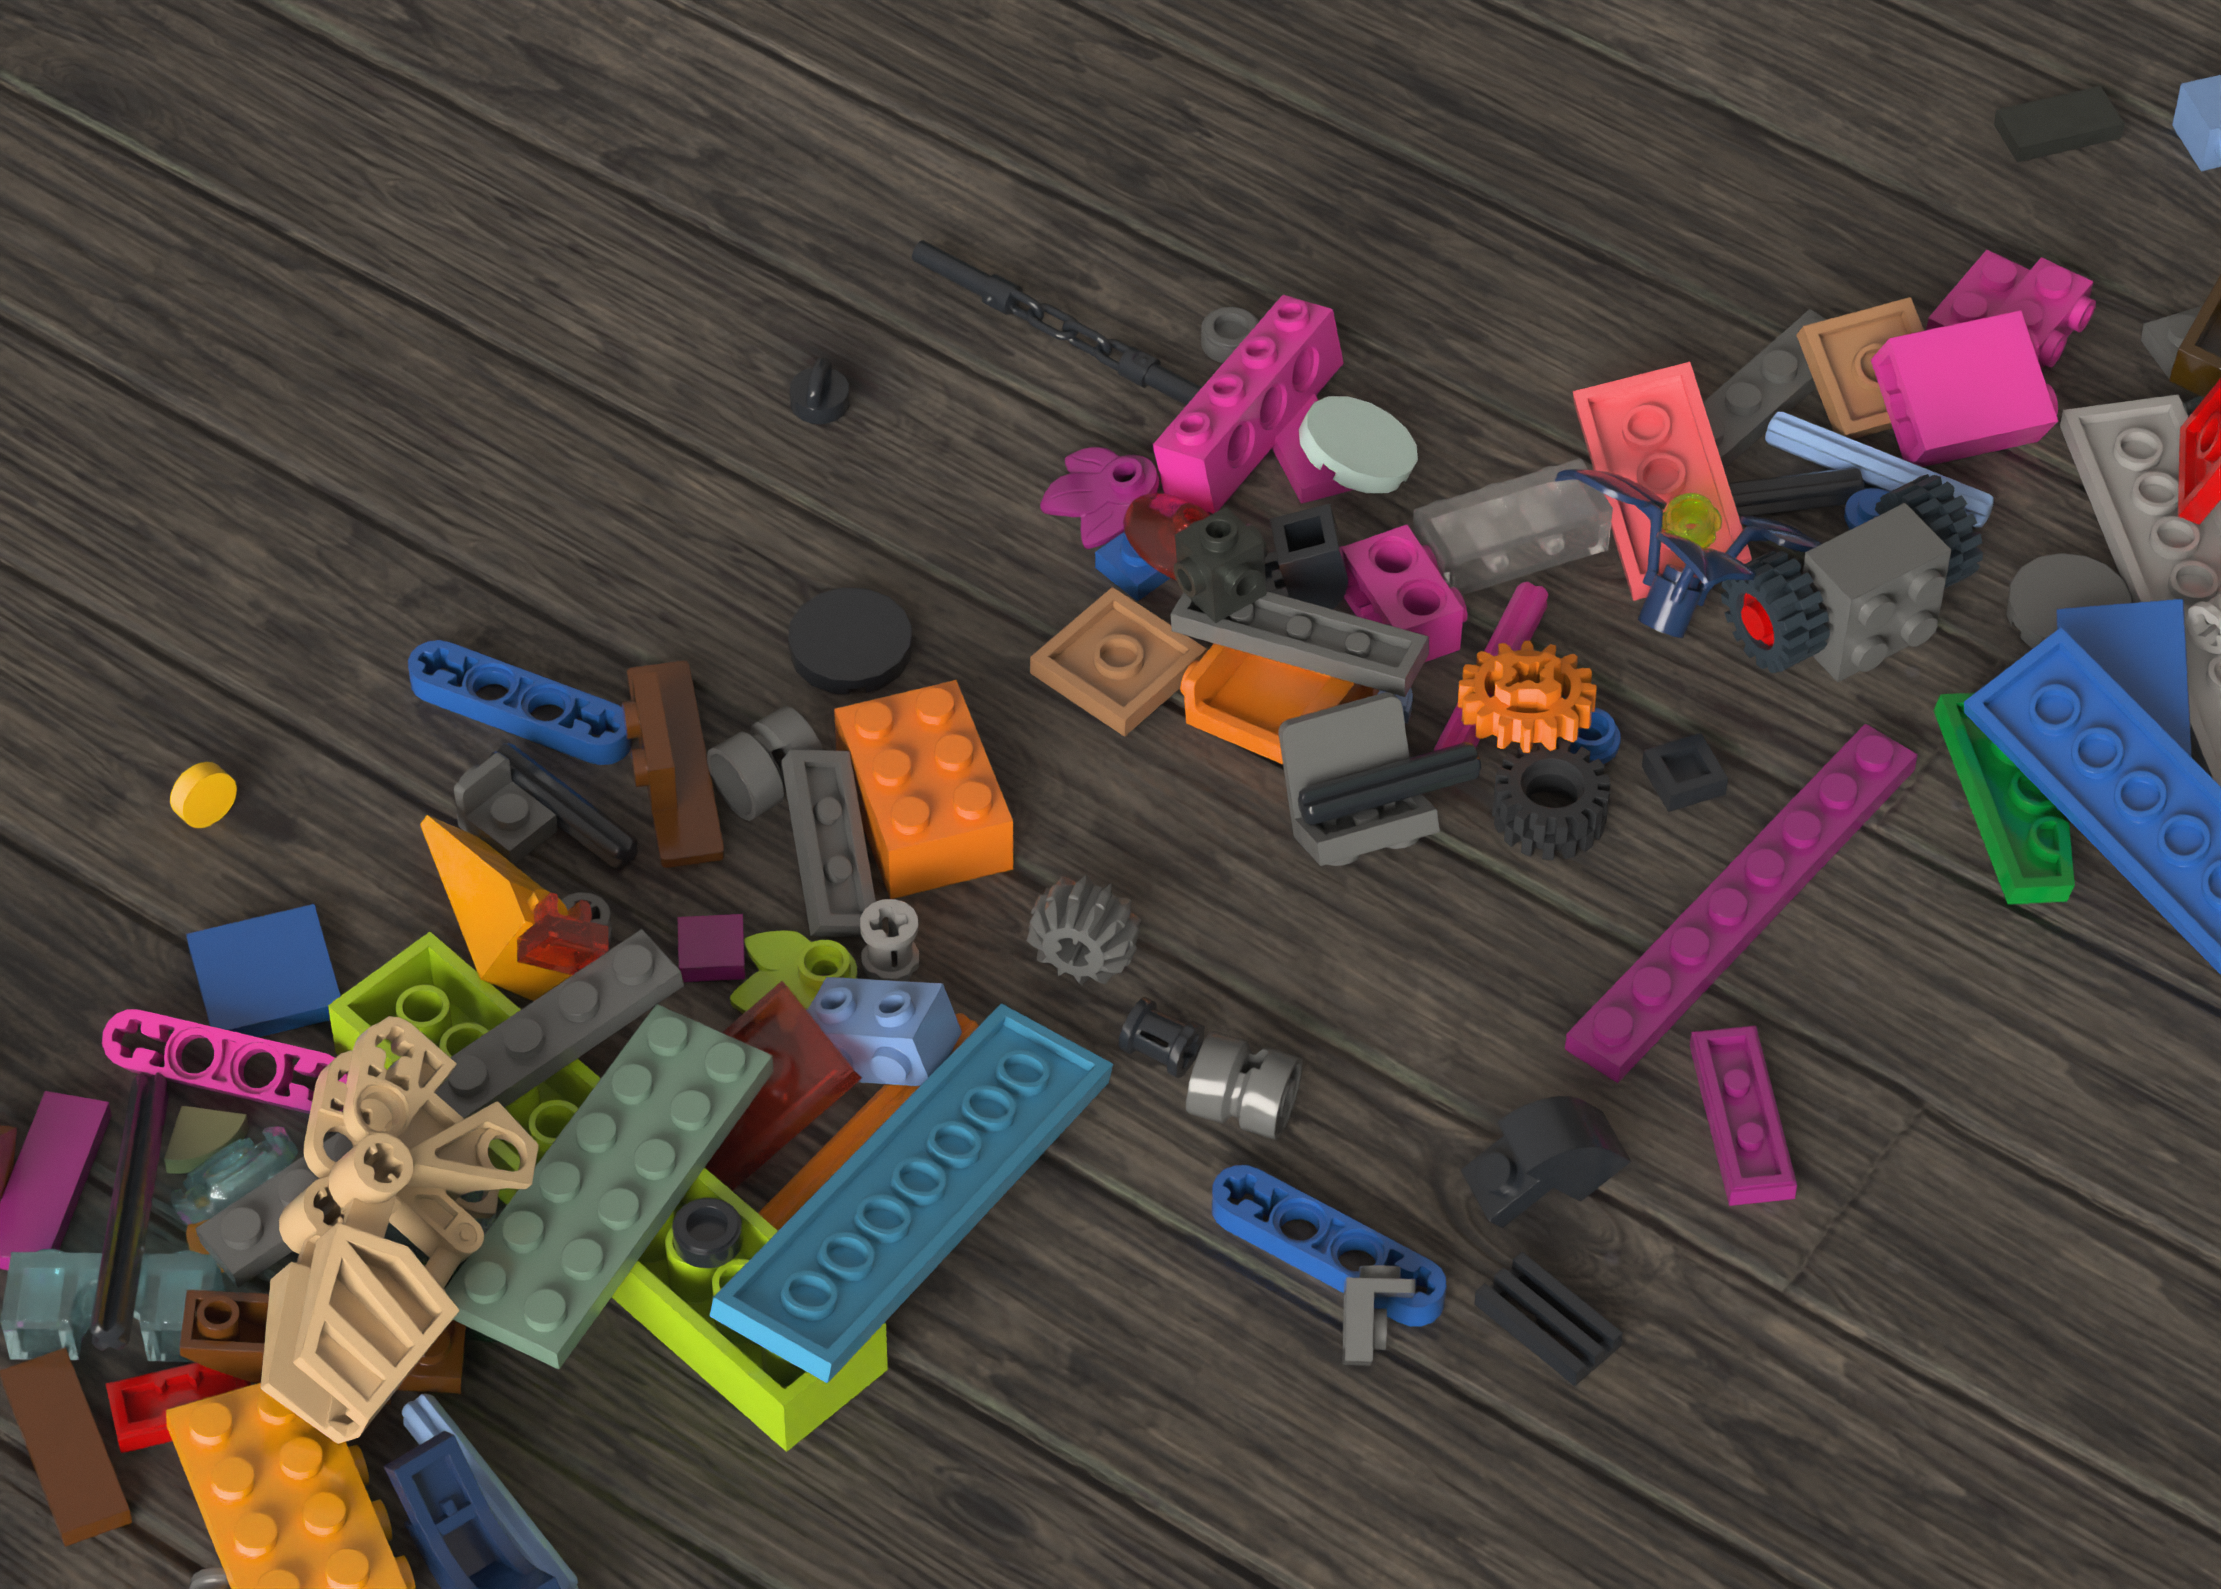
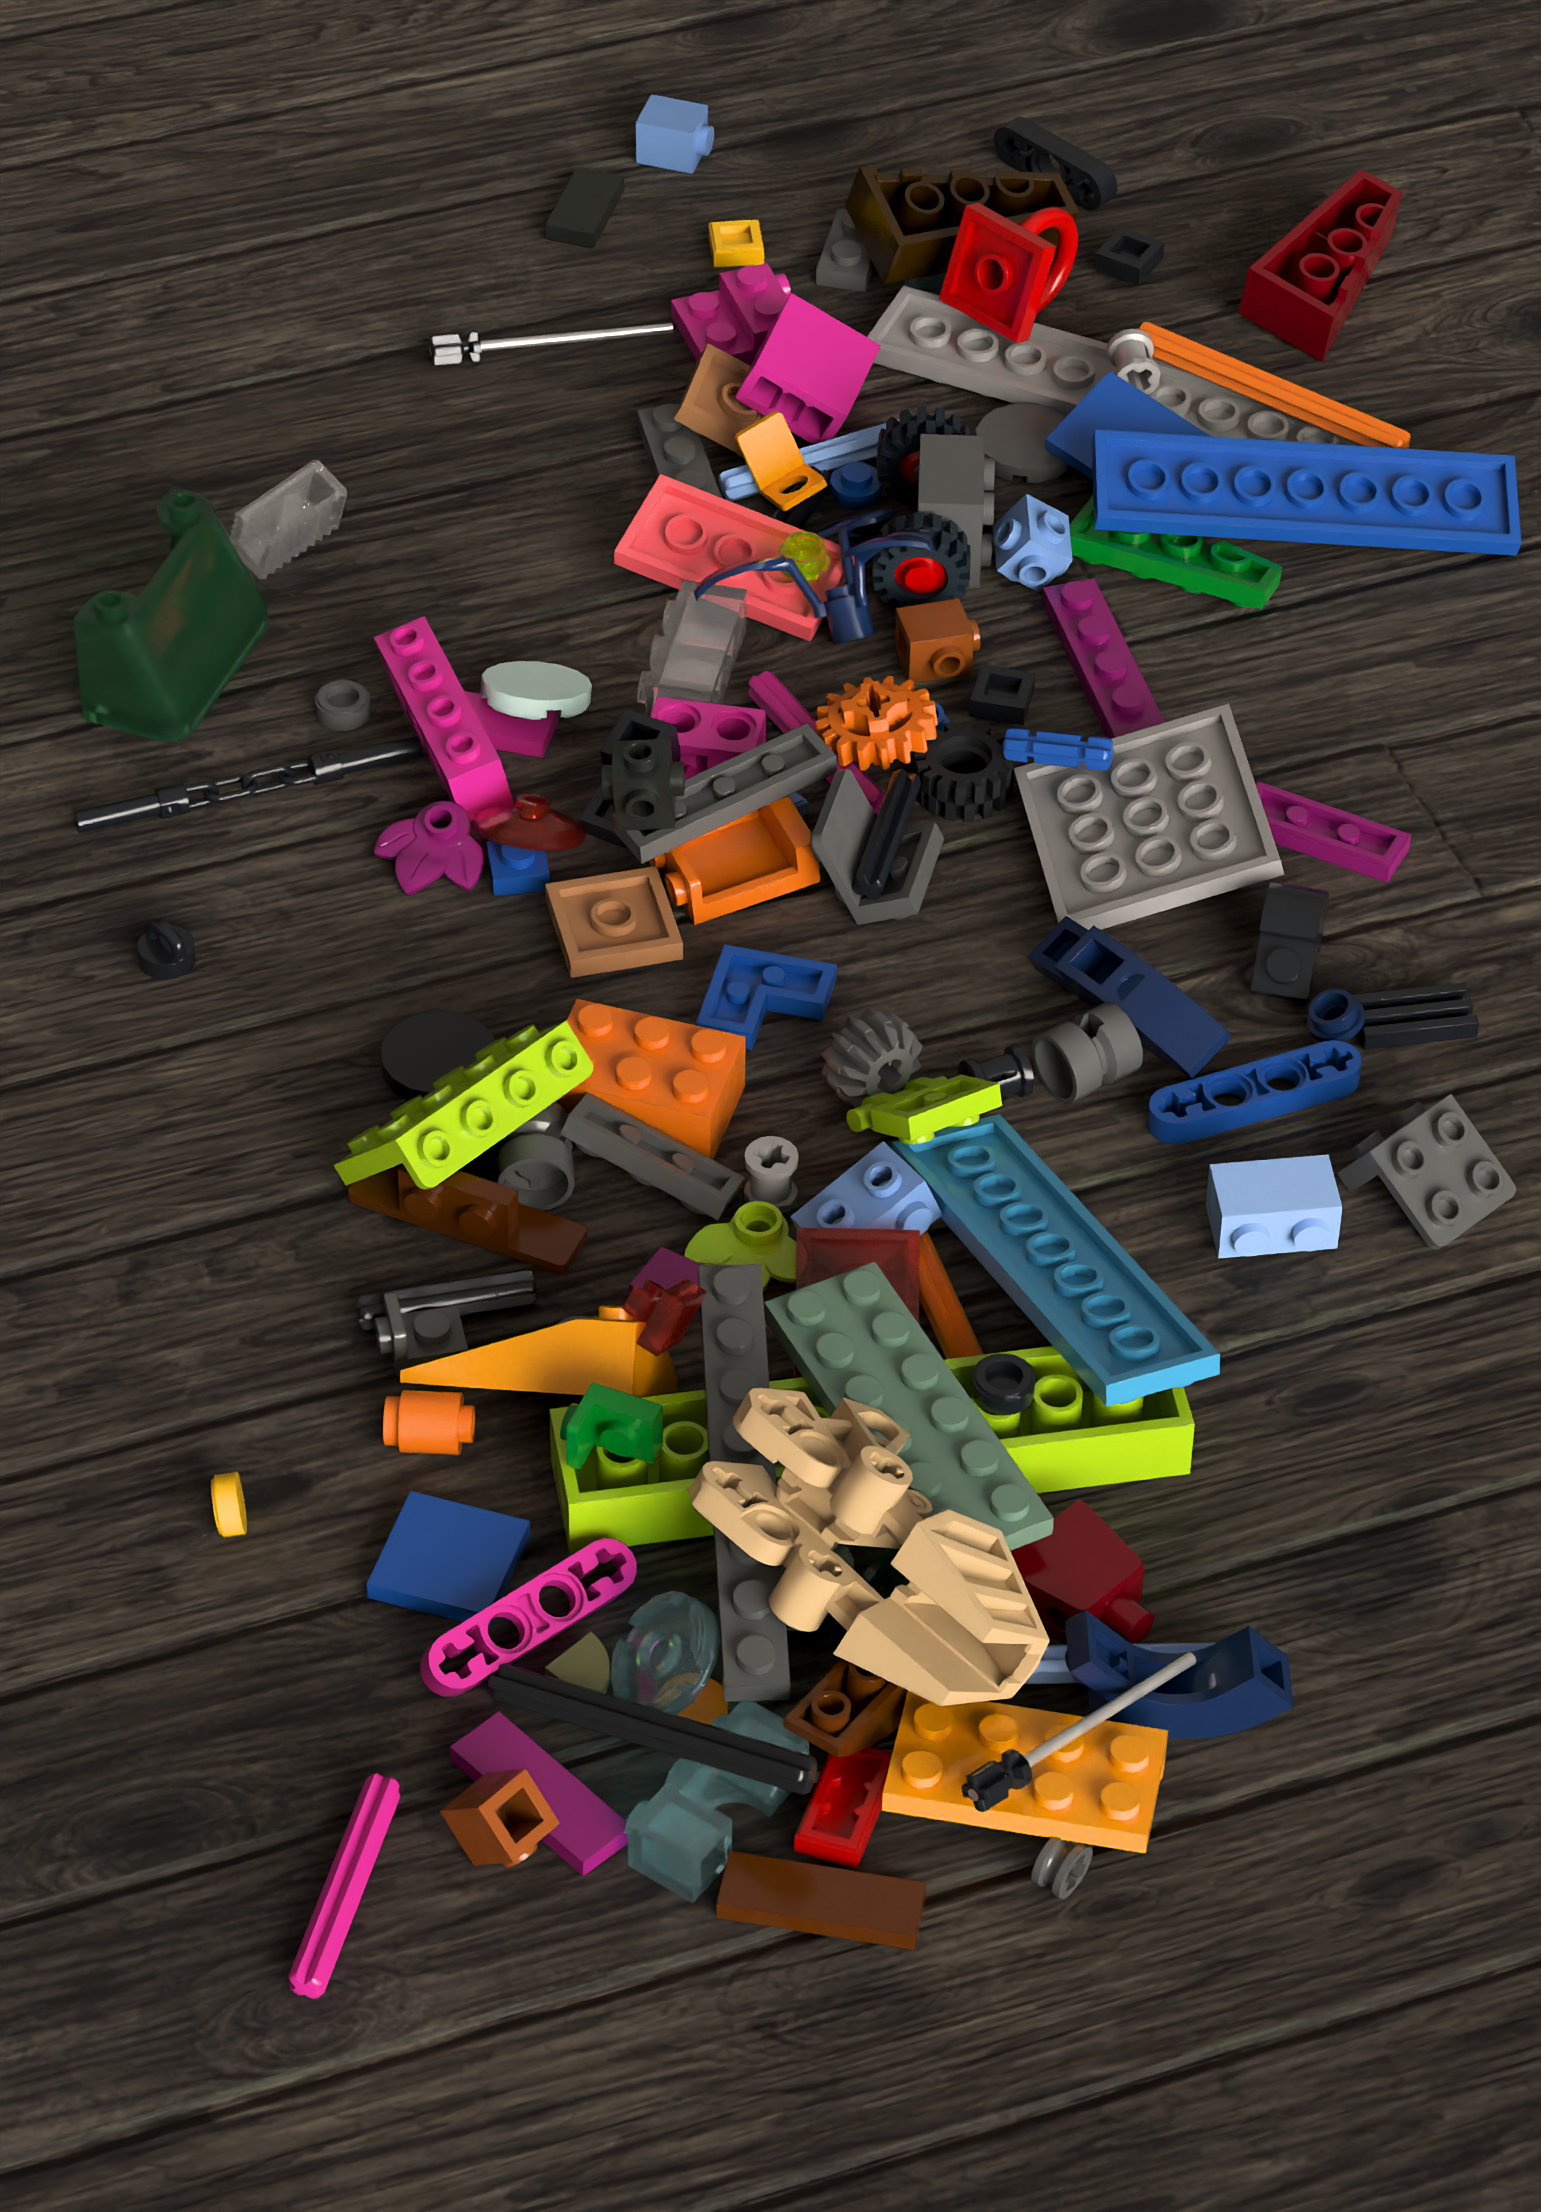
camera: 55 degrees left, 5 degrees down
blue beam [408,640,632,765] -> none
bracket [1342,1265,1416,1366] -> none
none -> clear green windscreen [73,487,268,742]
none -> clear brick [228,459,347,579]
none -> lime bracket [333,1021,593,1190]
none -> orange brick [383,1390,475,1455]
none -> piece [428,323,674,366]
none -> green bracket [560,1382,663,1470]
none -> blue plate [696,944,837,1050]
none -> yellow tile [708,219,764,268]
none -> light orange bracket [735,411,827,511]
none -> lime plate [847,1075,1002,1145]
none -> dark orange brick [894,598,981,684]
none -> piece [961,1652,1196,1812]
none -> medium blue brick [993,494,1072,593]
none -> blue axle [1003,727,1114,771]
none -> dark red torso [1012,1499,1154,1645]
none -> light grey plate [1014,704,1284,930]
none -> dark blue slope [1027,916,1232,1079]
none -> light blue brick [1206,1155,1342,1258]
none -> dark blue plate [1307,988,1366,1042]
none -> dark grey bracket [1337,1094,1516,1250]

